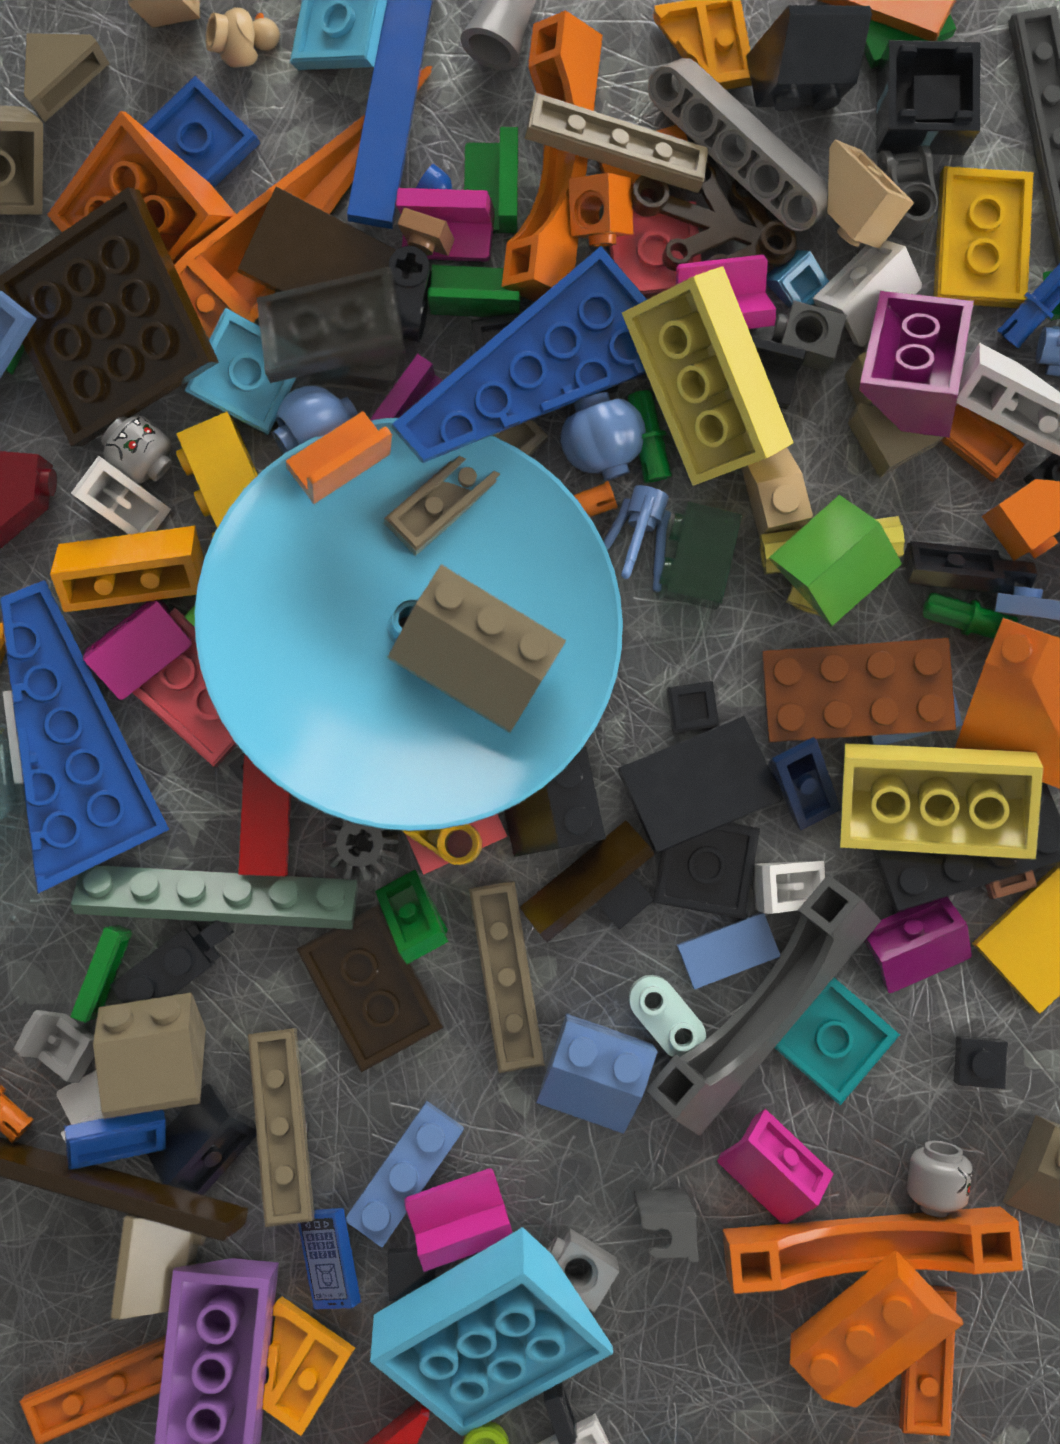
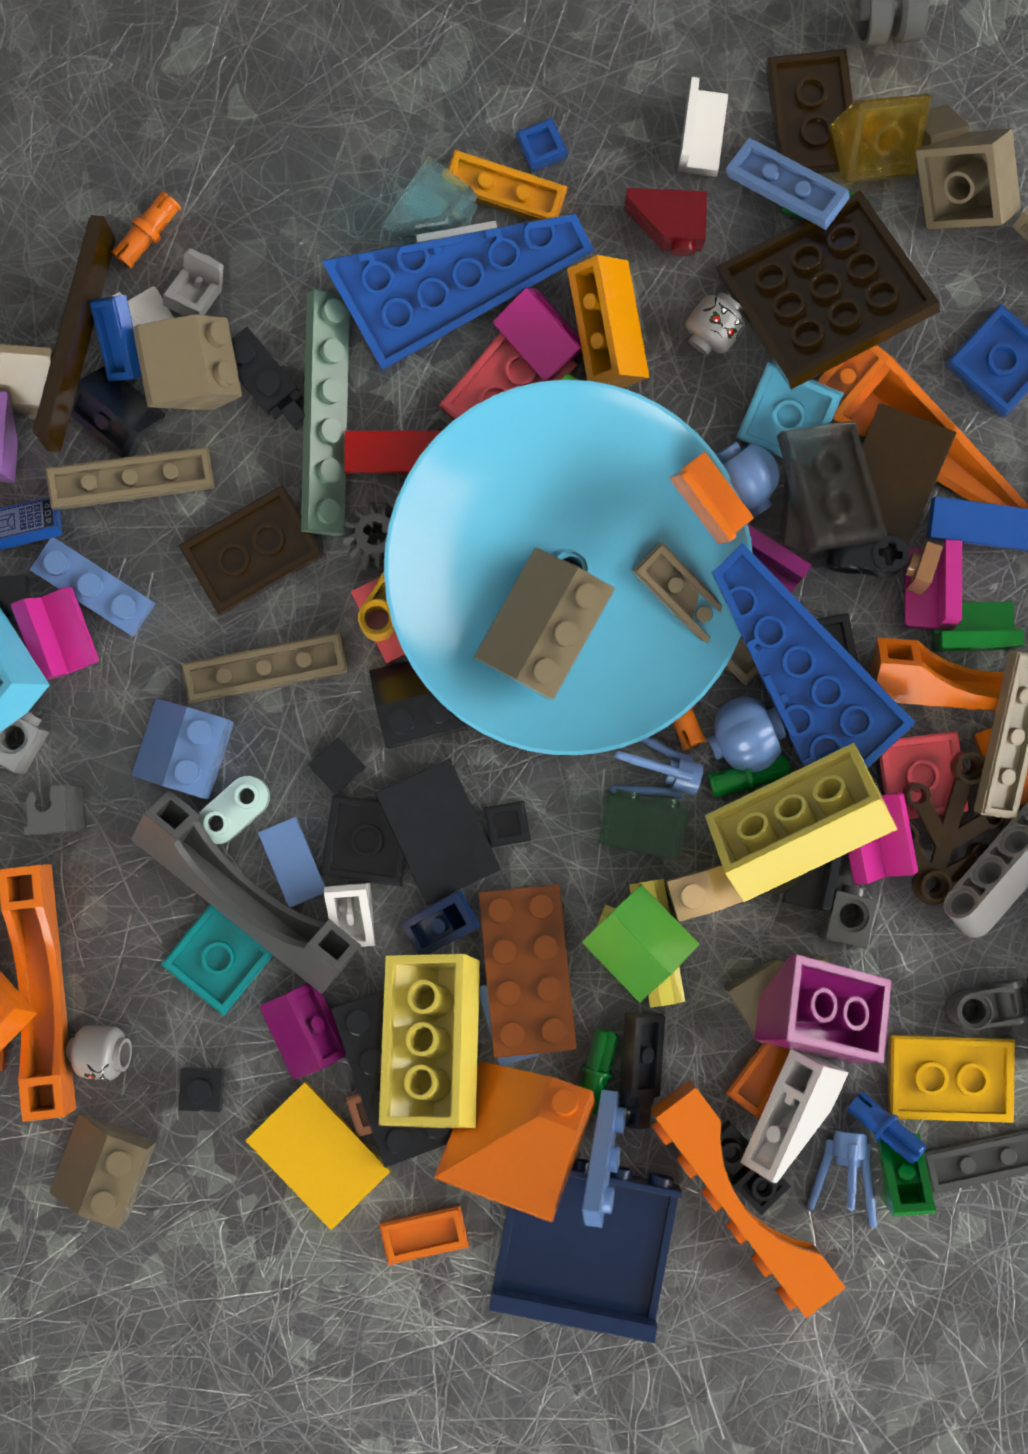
camera: 90 degrees right, 0 degrees up
orange slope [47,111,236,265] -> none
green tile [70,925,132,1023] -> none
white slope [71,456,171,534] -> none
yellow brick [176,412,258,538] -> none
green slope [375,870,449,964] -> none
blue hinge [416,164,452,189] -> none
green panel [428,265,521,317] -> none
dark brown tile [520,820,655,943] -> none
orange brick [568,173,633,247] -> none
dark pink panel [717,1109,834,1224] -> none
dark azure slope [766,250,829,308] -> none
white panel [813,240,922,347] -> none
tan slope [827,139,914,249] -> none

